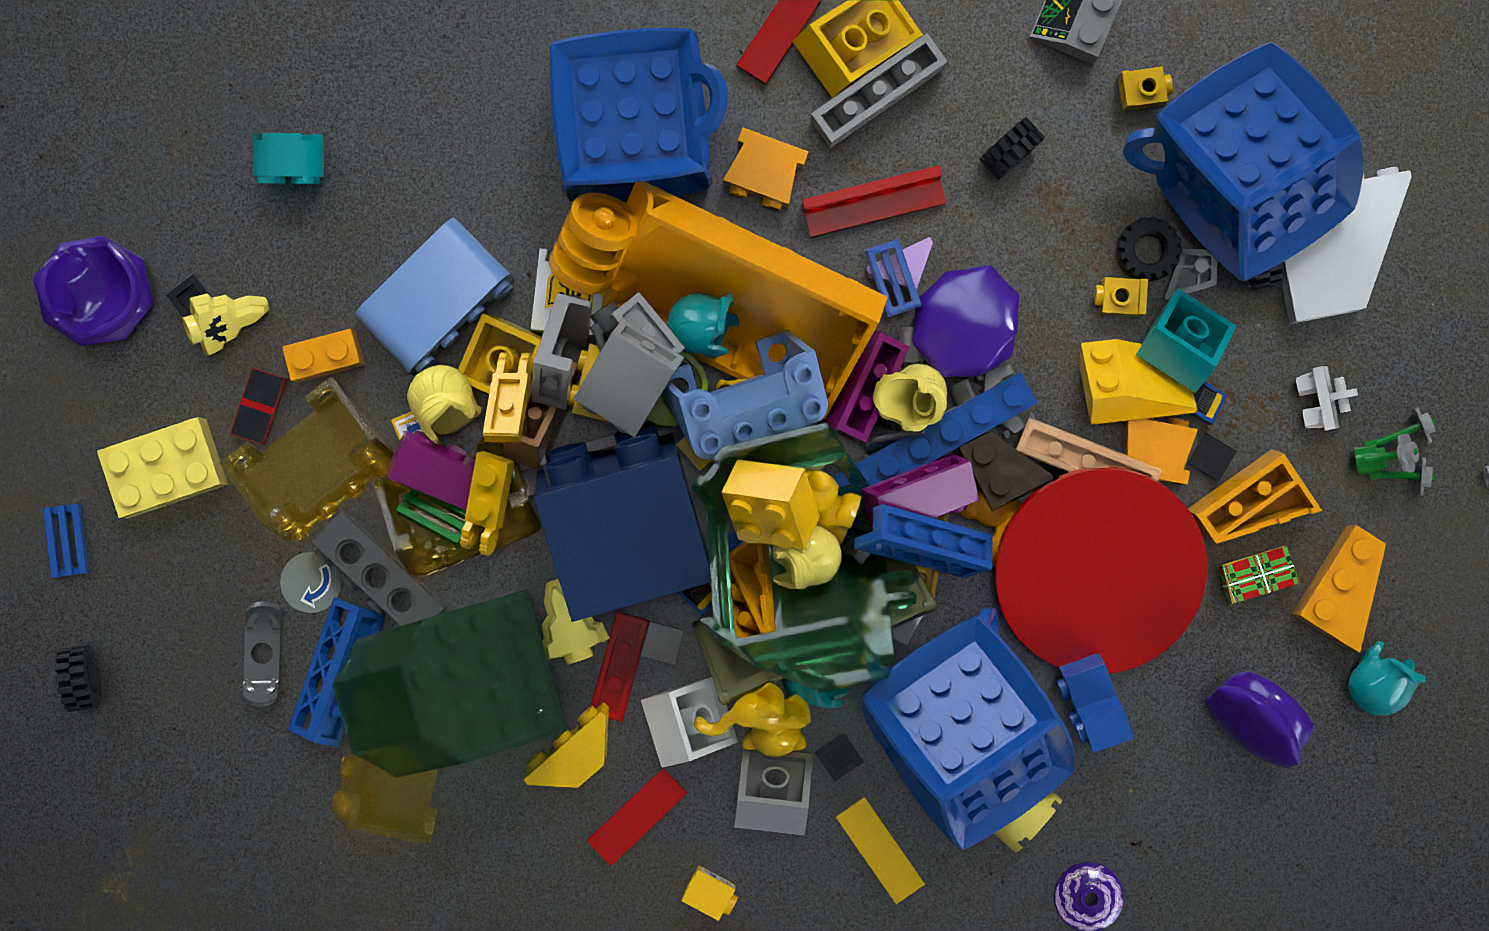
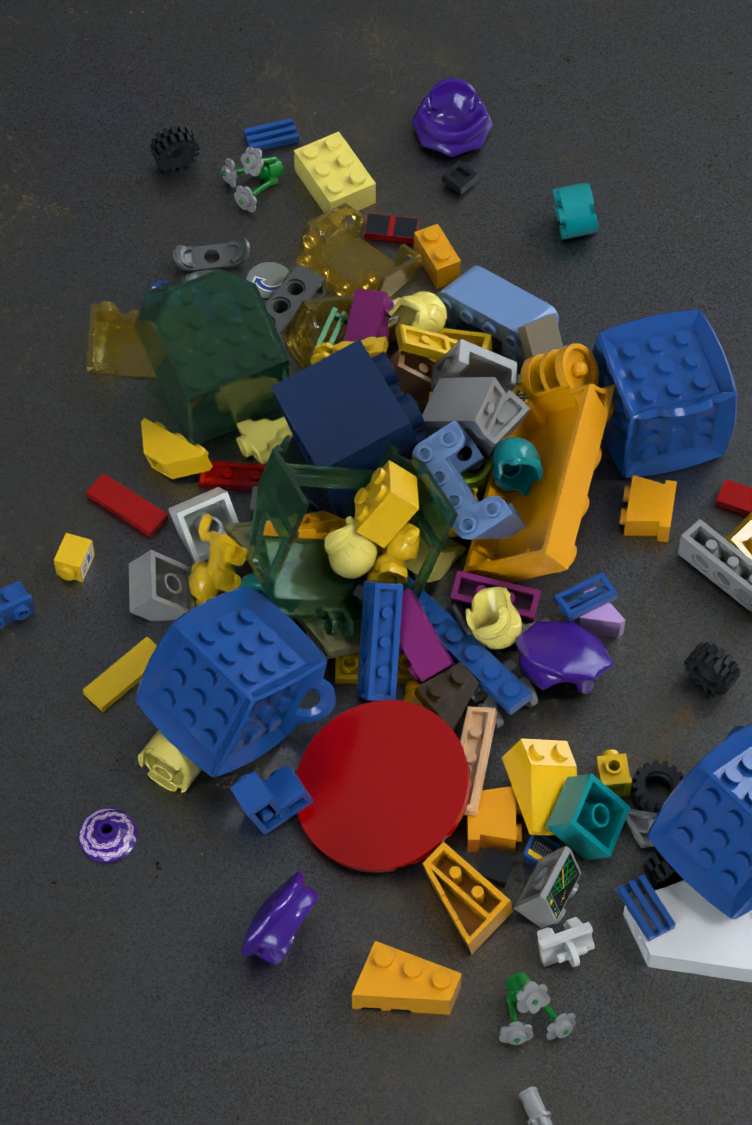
camera: 75 degrees right, 30 degrees down
light yellow rock [182,294,269,357] -> none
red fence [802,165,946,238] -> none
piece [1217,546,1300,605] -> none
teal hair [1348,641,1426,716] -> none
none -> light grey plant [222,147,283,213]
none -> light grey slope [514,846,582,929]
none -> dark tan tile [518,313,563,360]
none -> blue tile [617,874,676,942]

